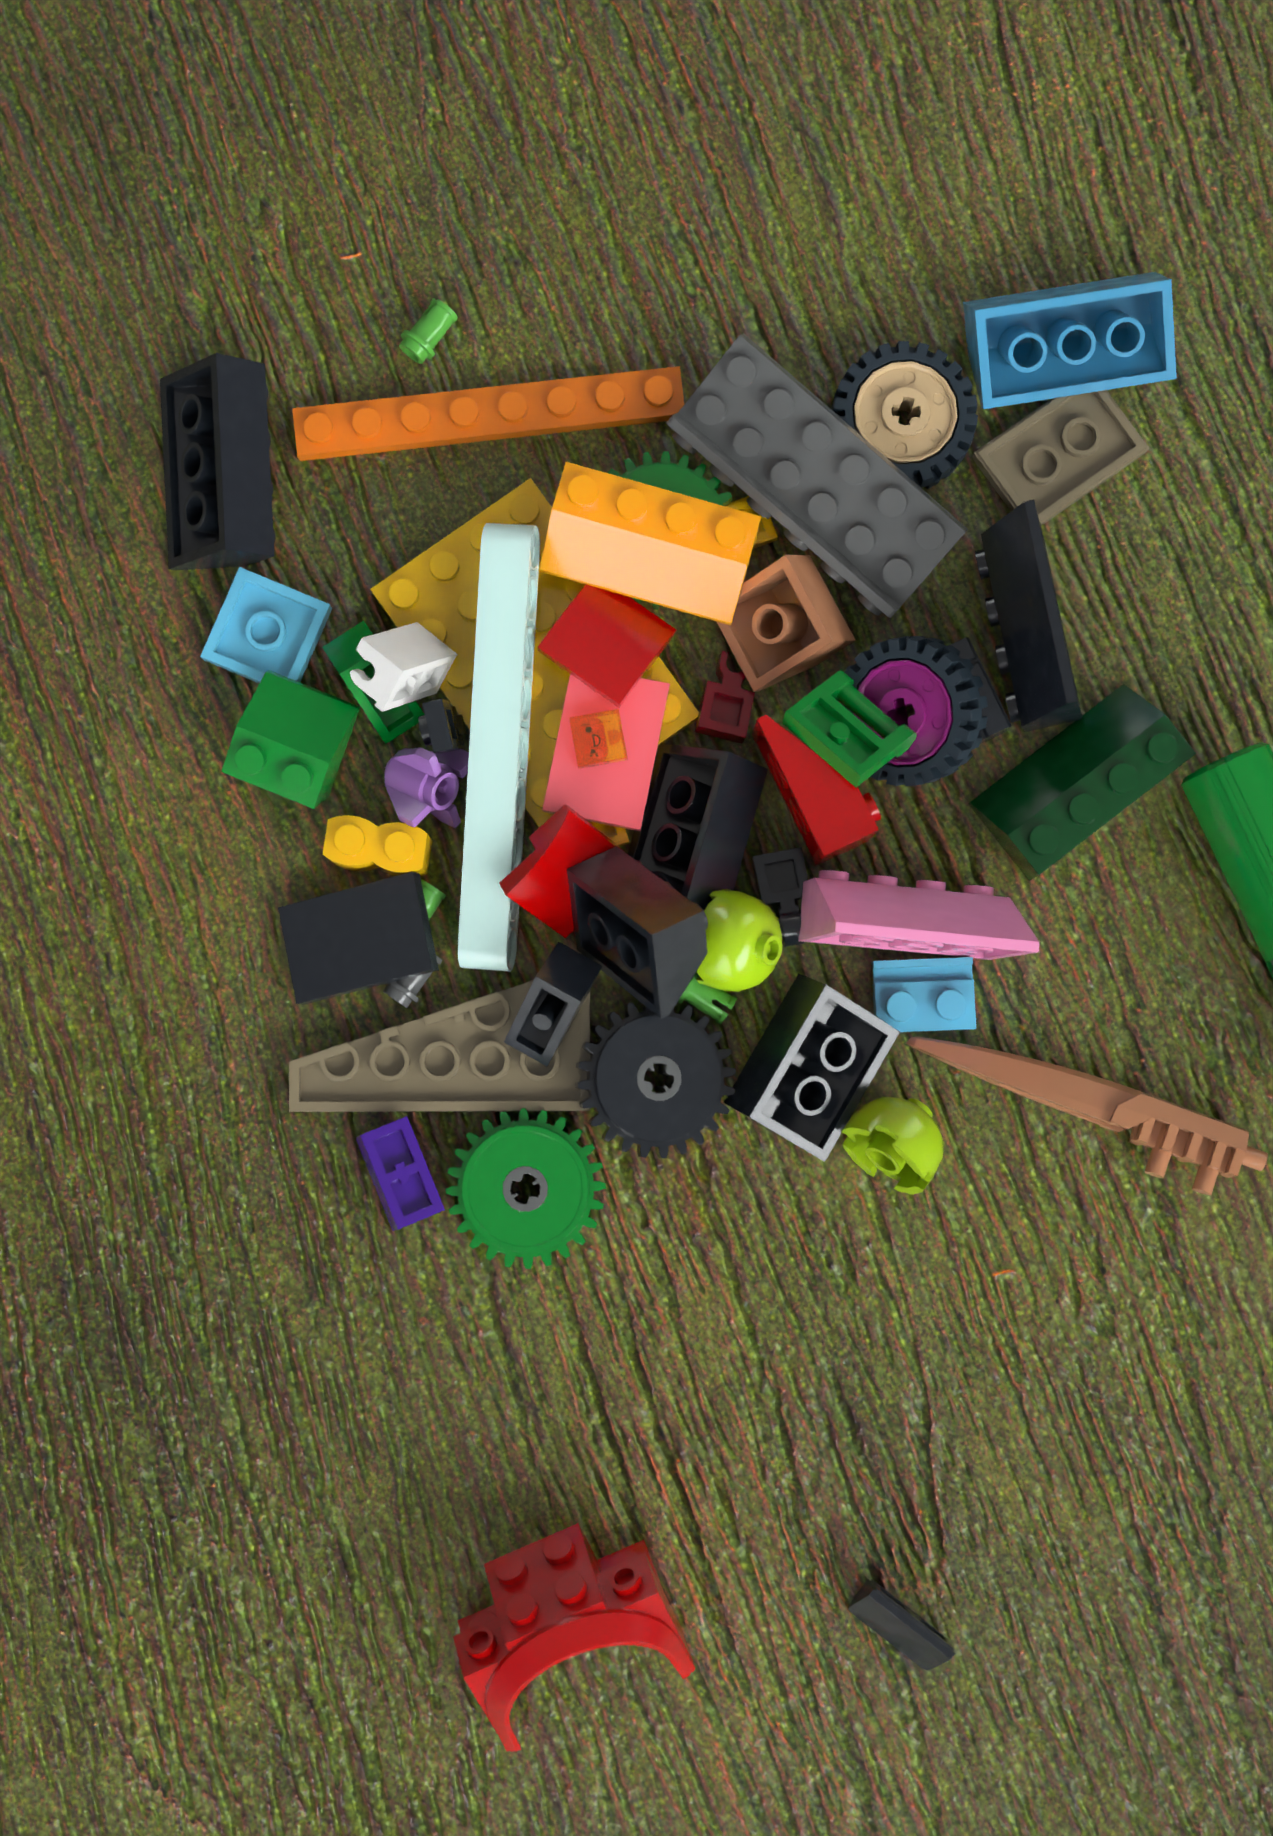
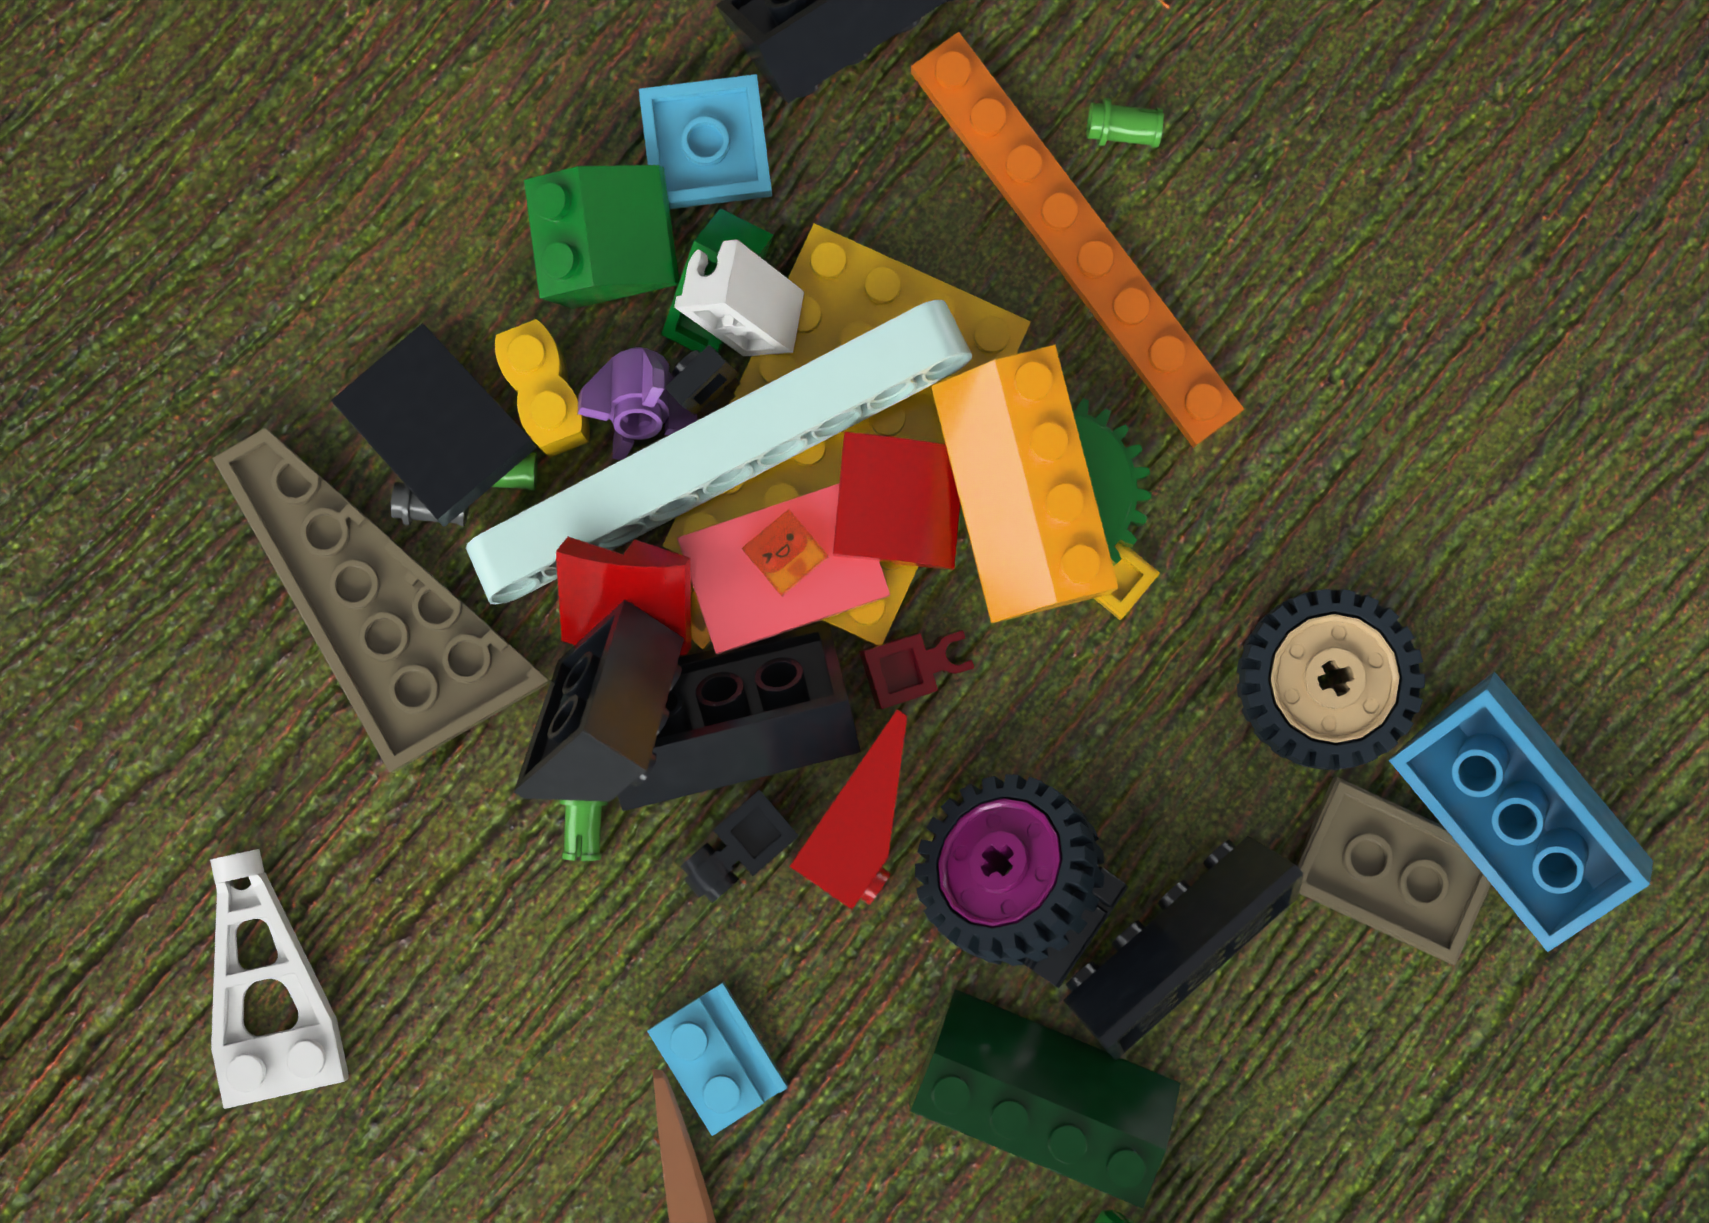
camera: 60 degrees right, 0 degrees up
dark purple hinge [356,1116,445,1231] -> none
green gear [446,1108,606,1269] -> none
black slope [504,941,603,1066] -> none
black gear [575,1003,736,1158] -> none
dark grey bracket [667,333,968,618] -> none
lime cylinder [696,889,782,992] -> none
nougat slope [716,555,856,692] -> none
black slope [723,973,900,1162] -> none
green plate [782,670,917,788] -> none
bright pink slope [799,870,1039,960] -> none
lime cylinder [841,1097,944,1195] -> none
none -> white plate [210,849,349,1109]

